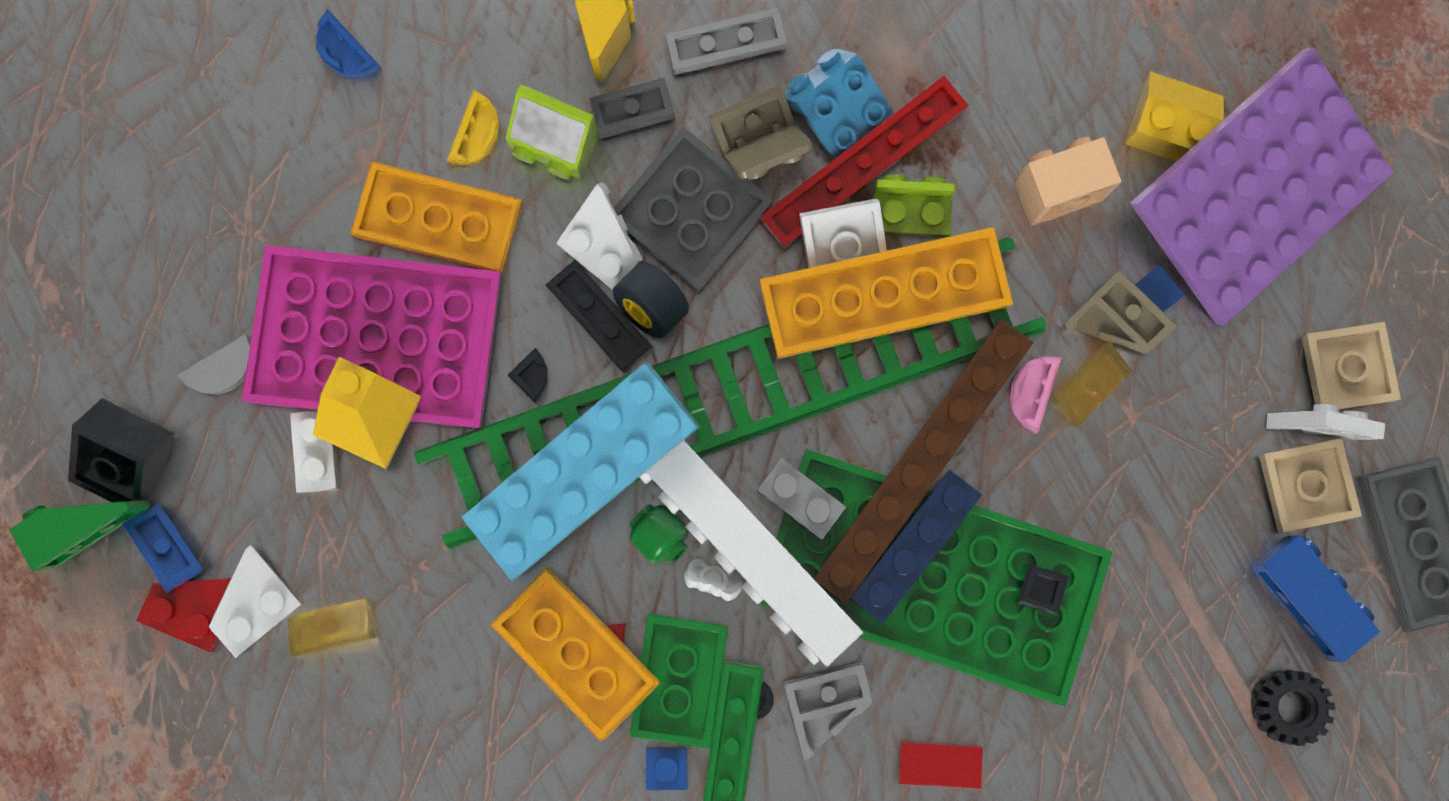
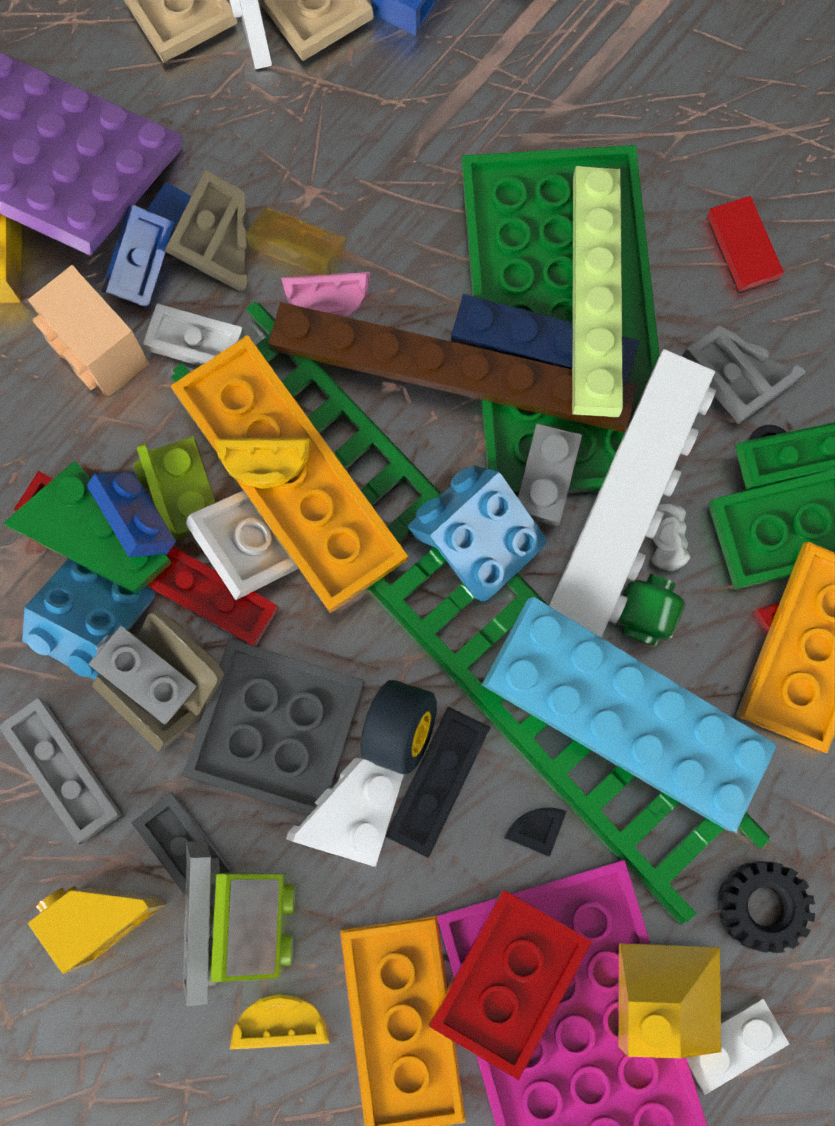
camera: 115 degrees left, 5 degrees down
black tile [1016,564,1069,615] -> none
none -> green wing [3,461,171,595]
none -> blue plate [87,472,176,557]
none -> light grey hinge [88,625,197,725]
none -> plate [101,205,175,308]
none -> white plate [143,304,245,366]
none -> light grey plate [183,841,220,1006]
none -> yellow tile [215,438,311,489]
none -> dark azure bracket [407,465,546,601]
none -> red plate [429,889,592,1081]
none -> yellowish green plate [572,166,623,417]
none -> black tyre [718,861,815,954]

